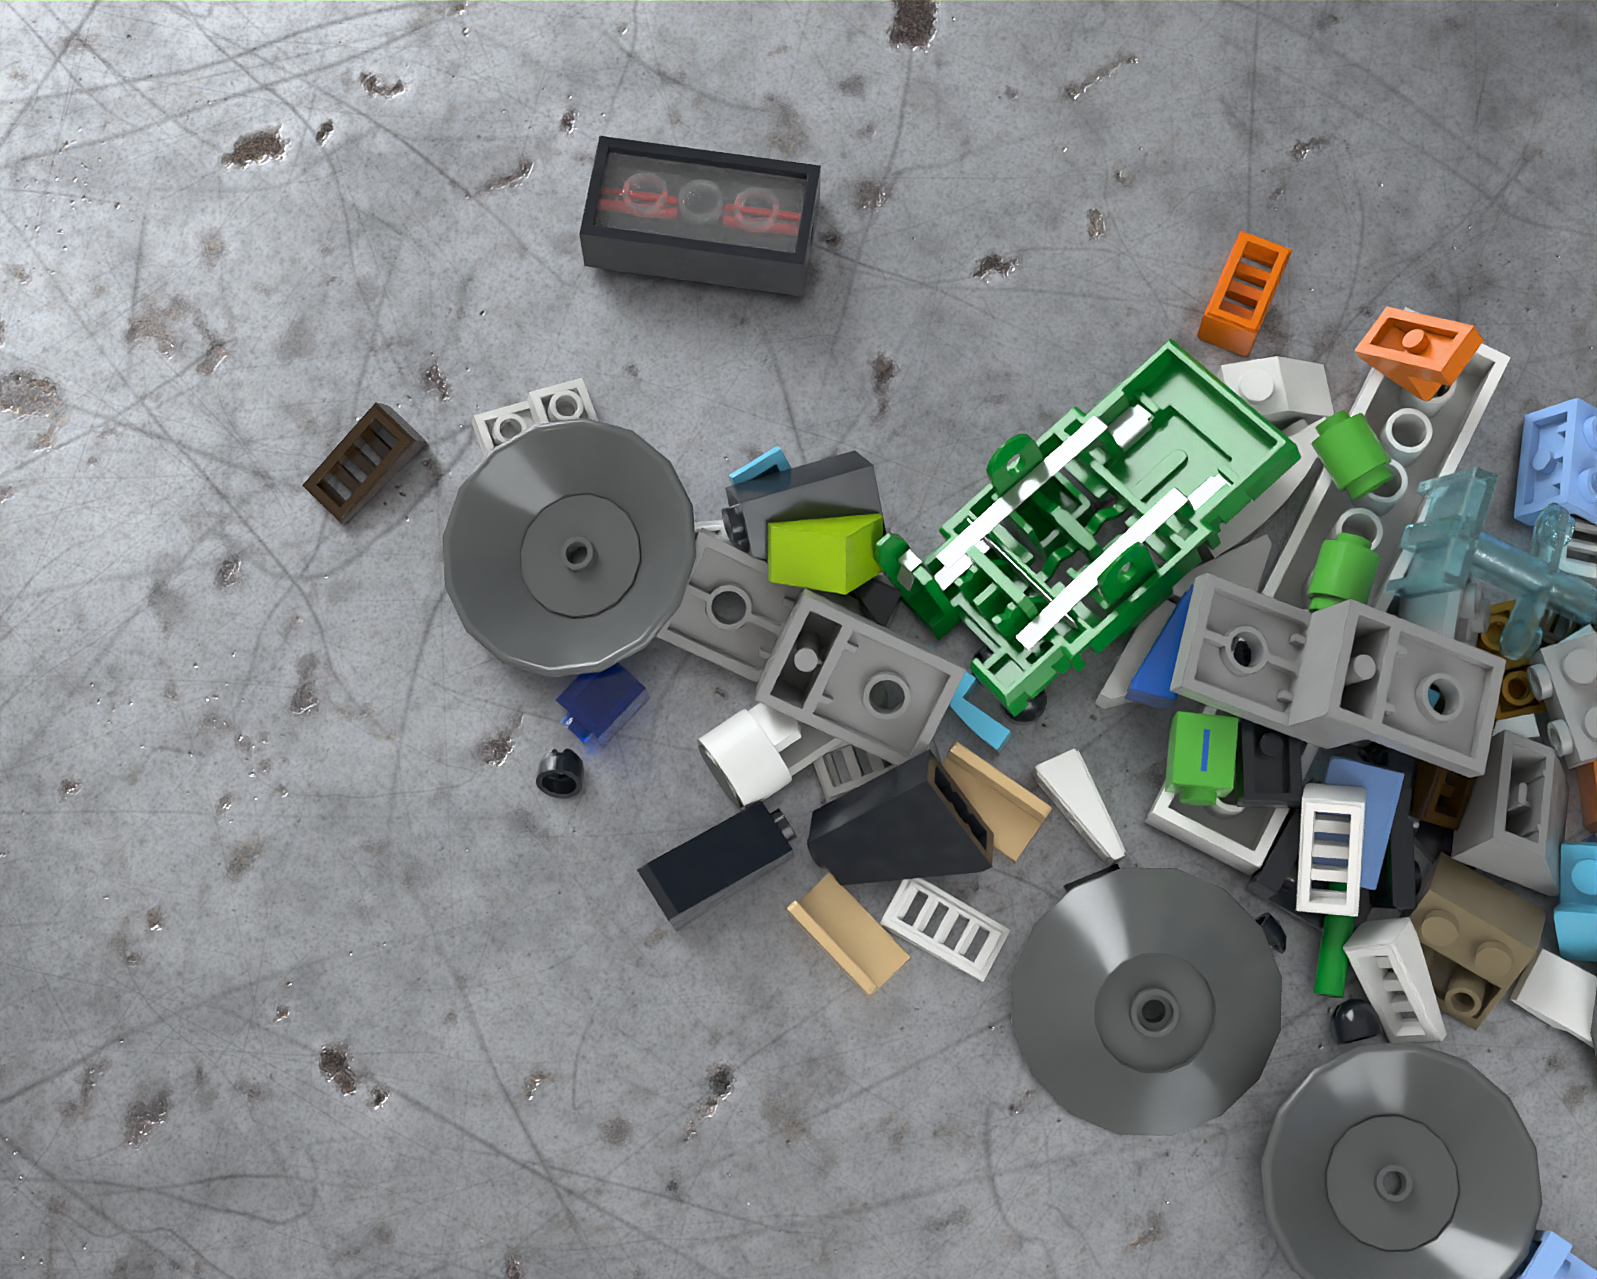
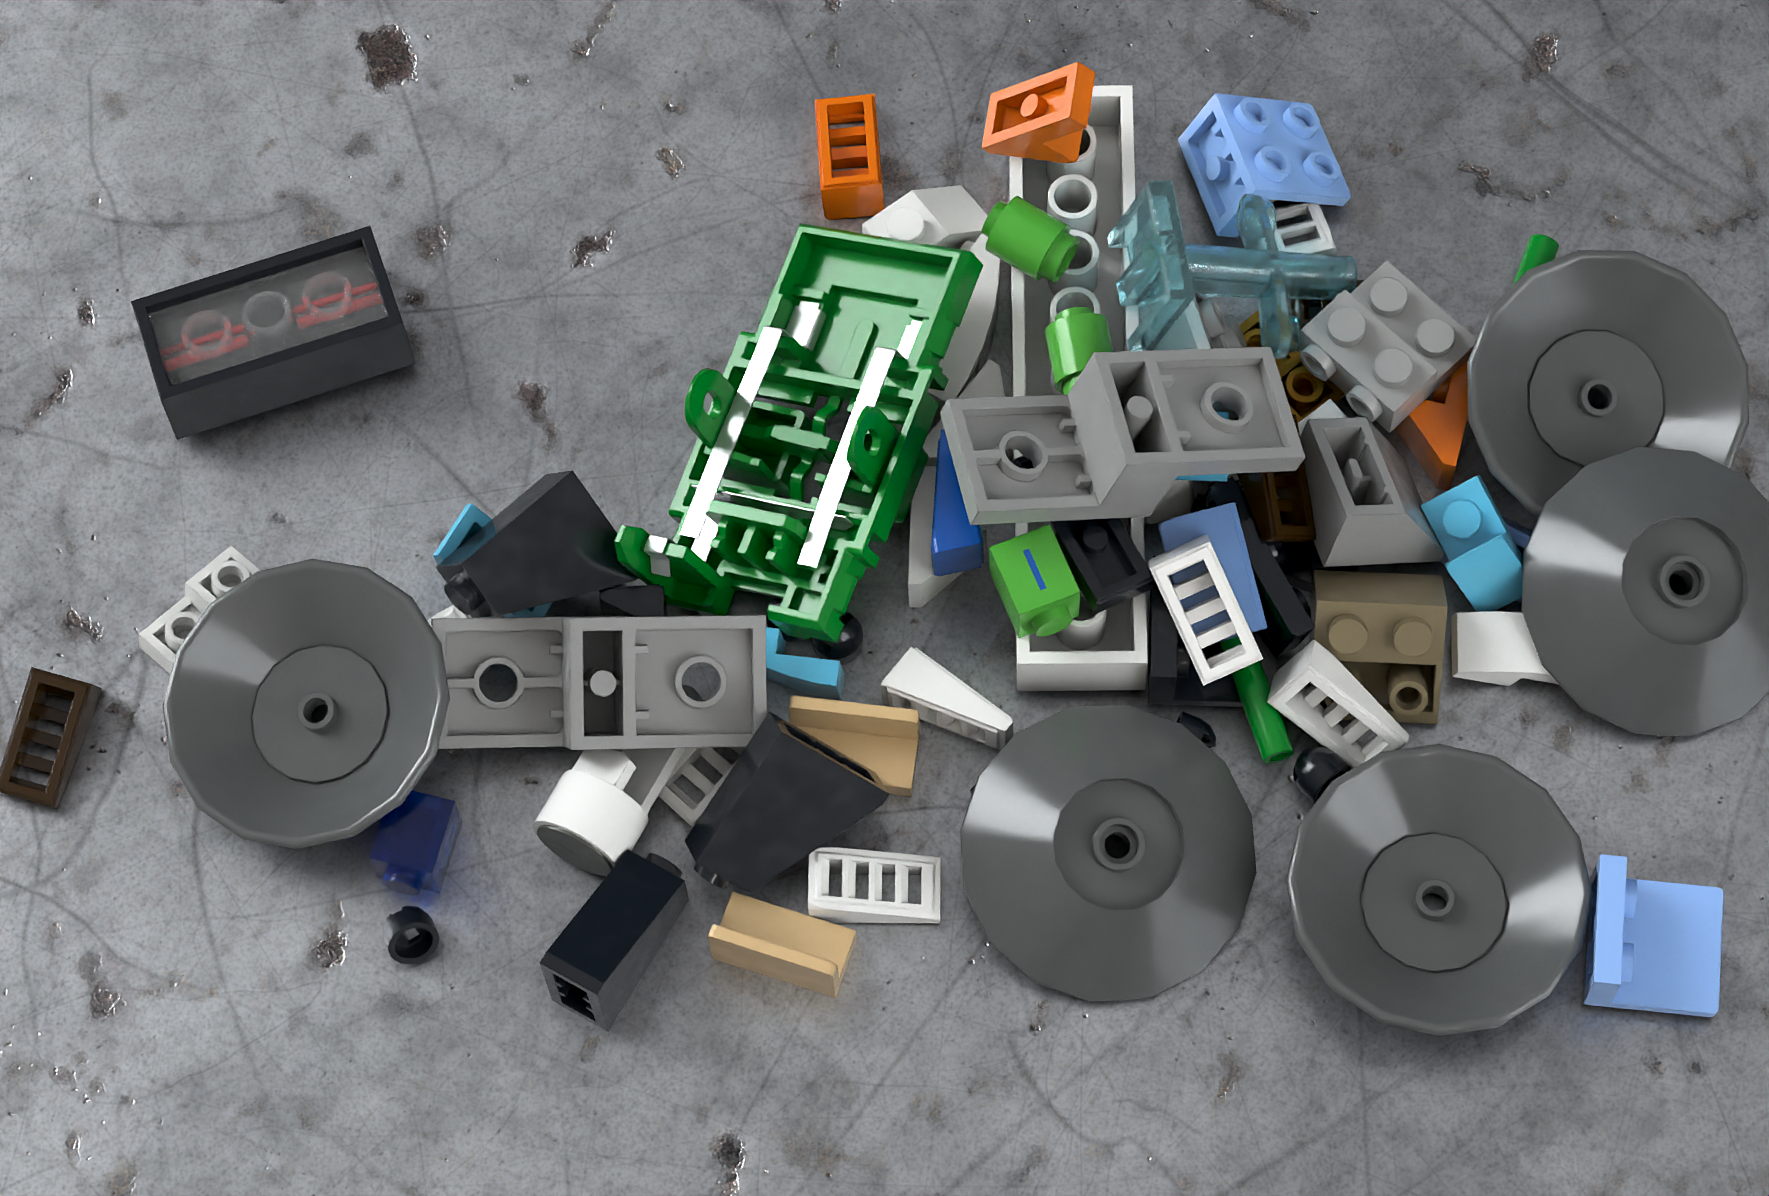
camera: 30 degrees left, 10 degrees down
lime slope [768,513,883,595] -> none

